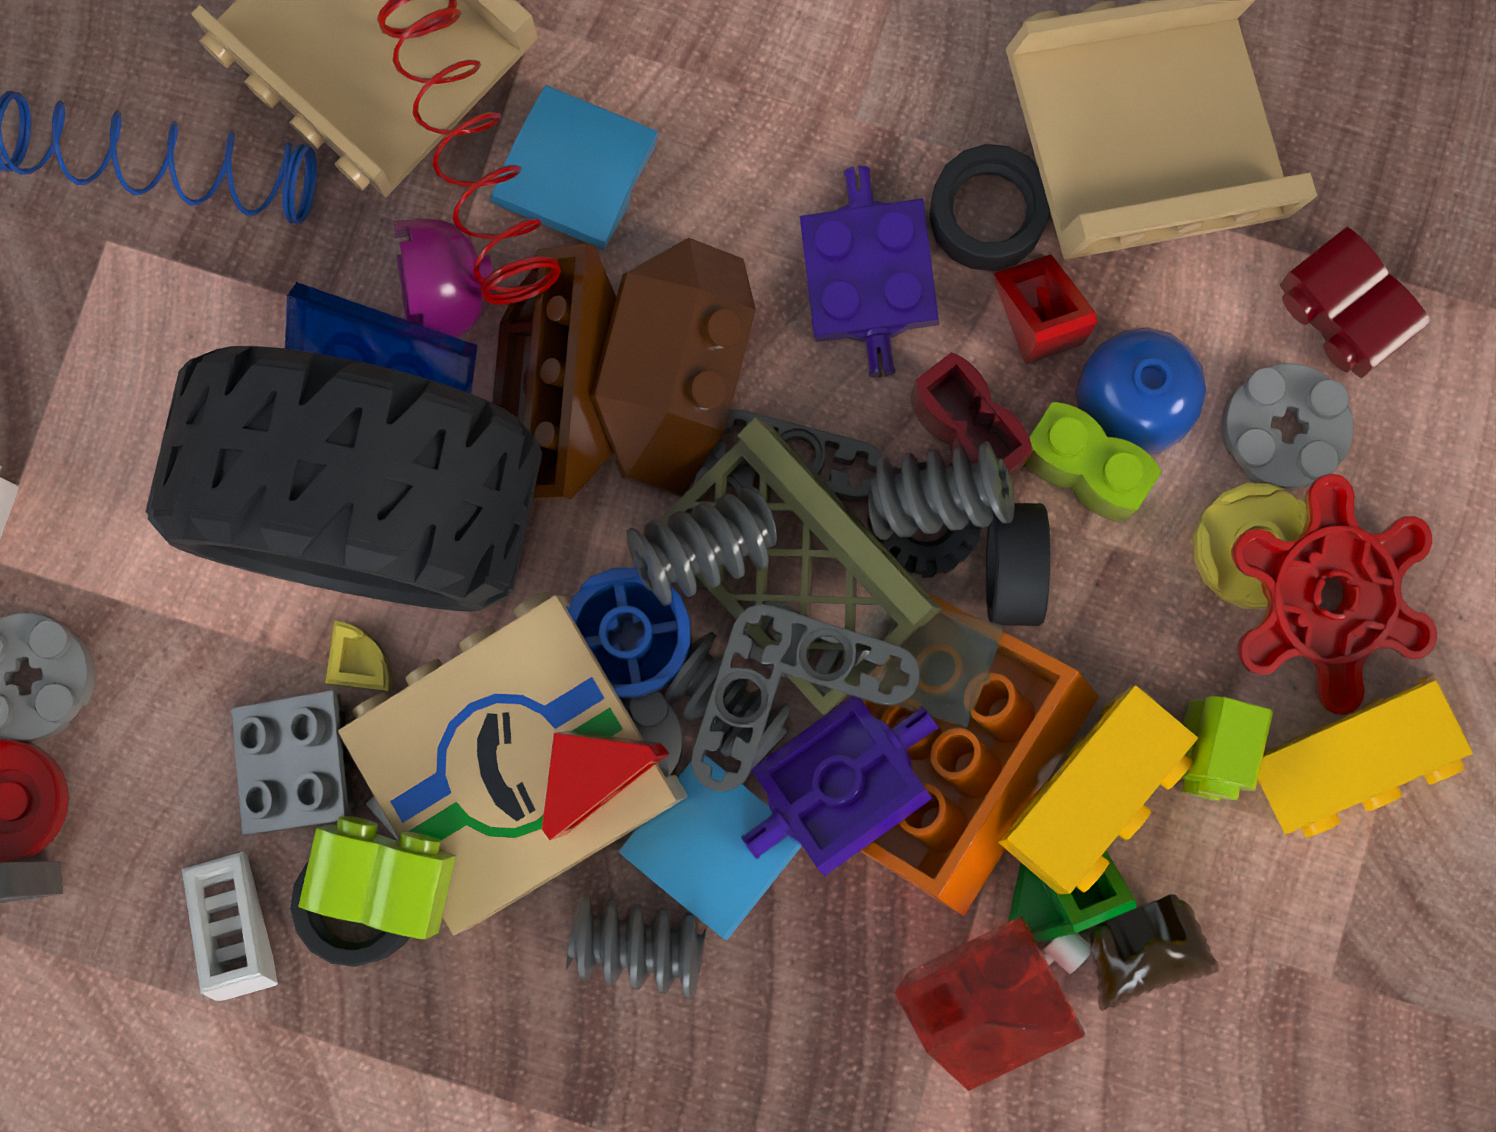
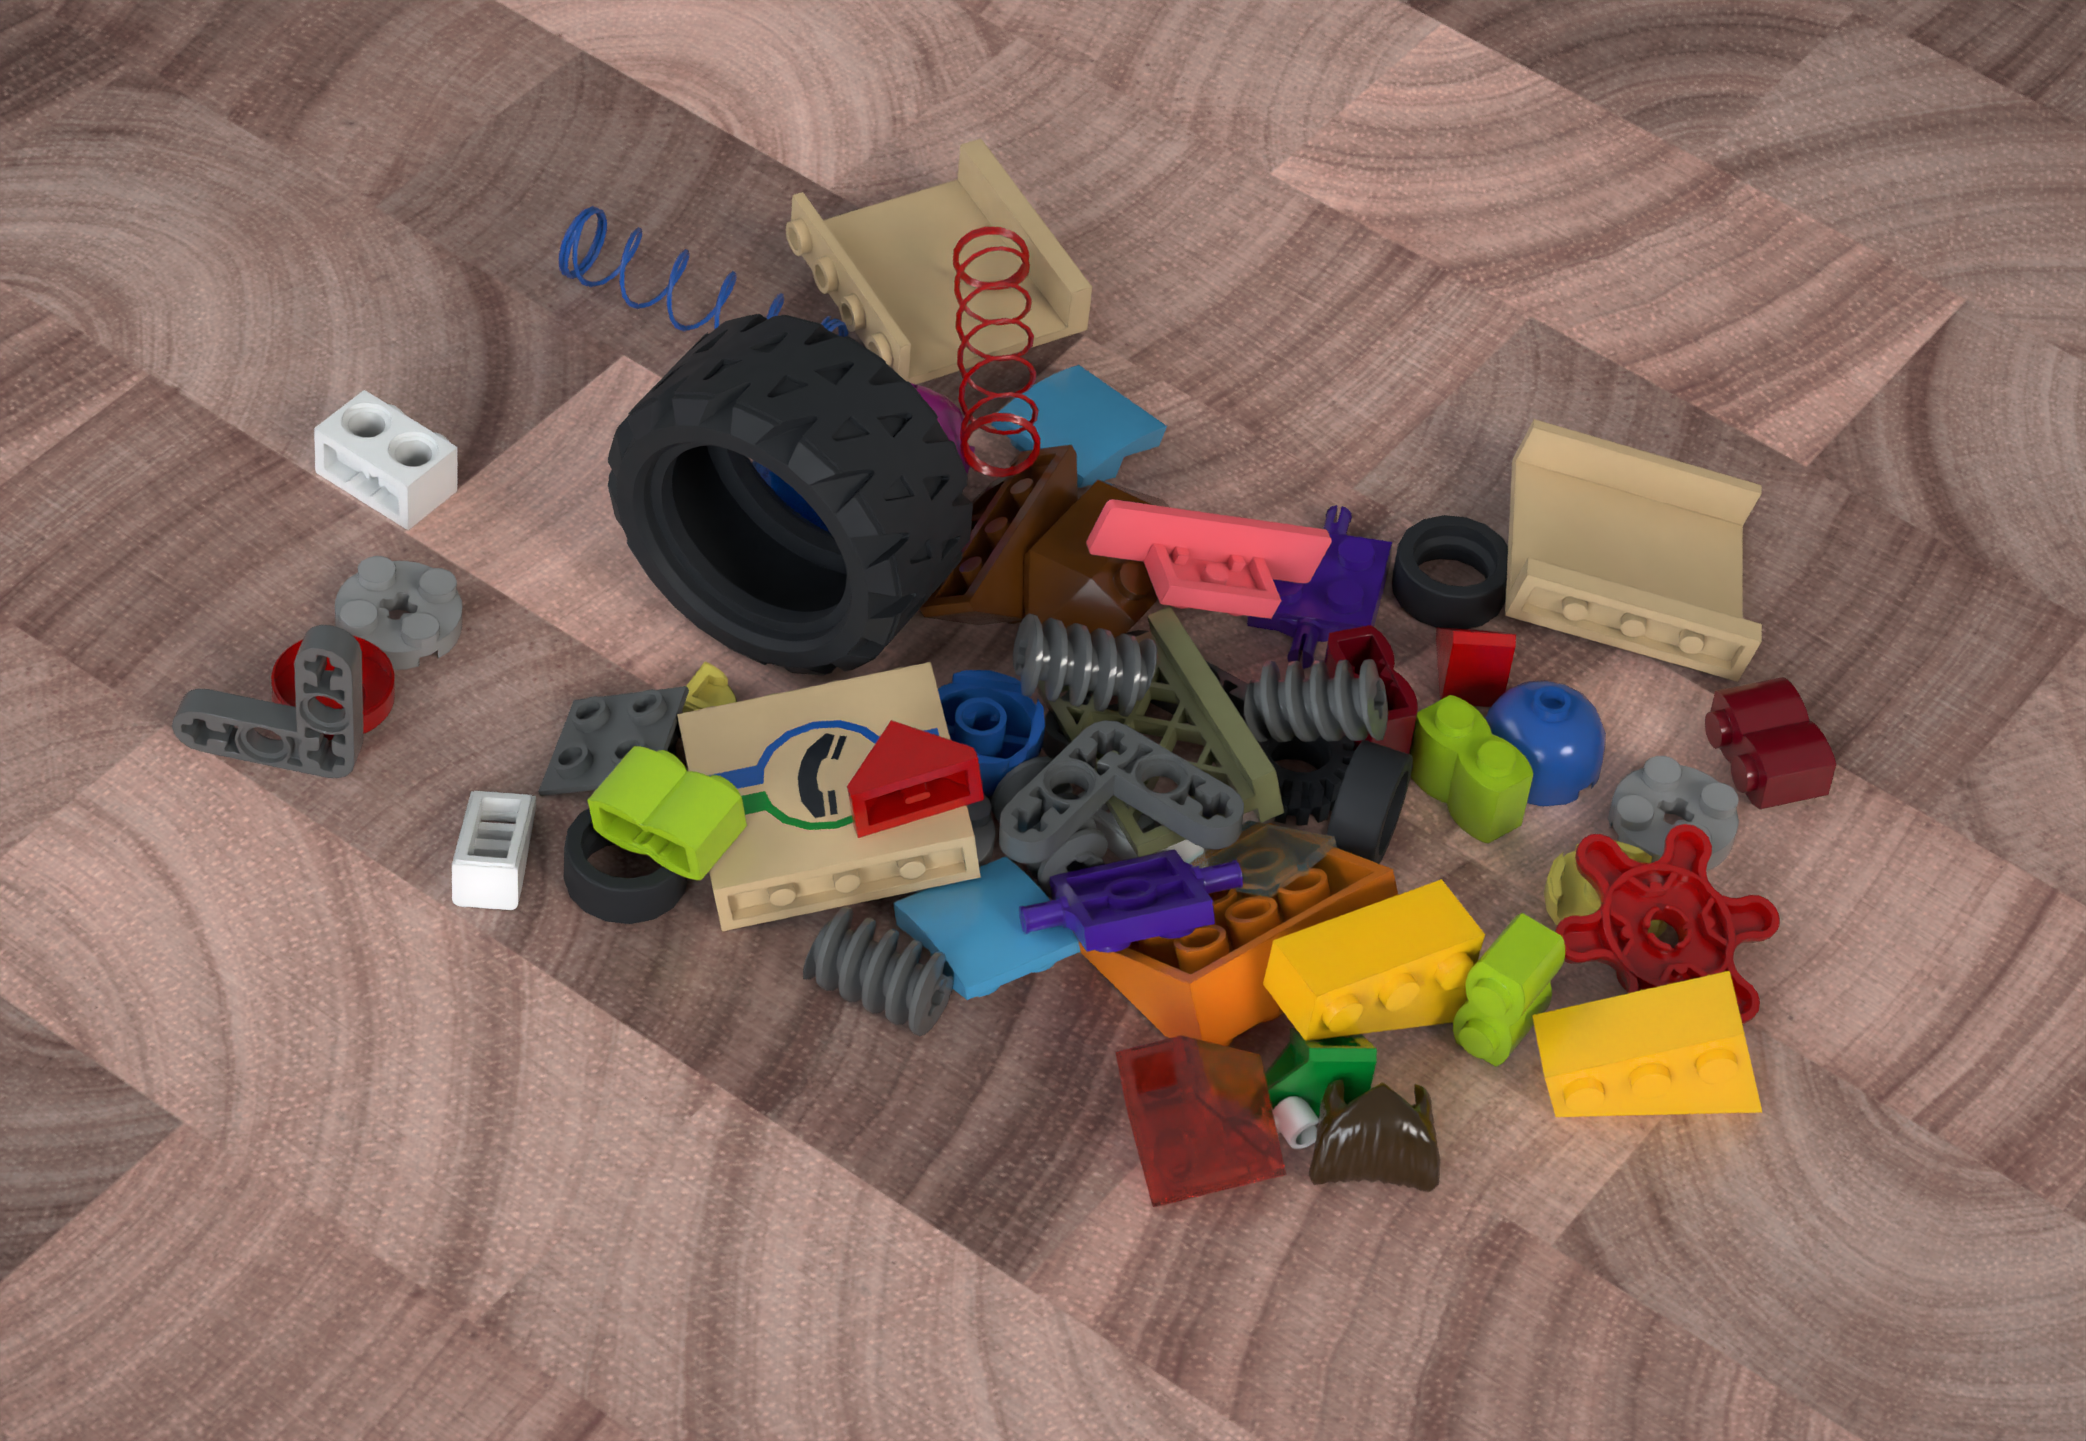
camera: 10 degrees right, 35 degrees down
none -> coral bracket [1086,499,1332,619]

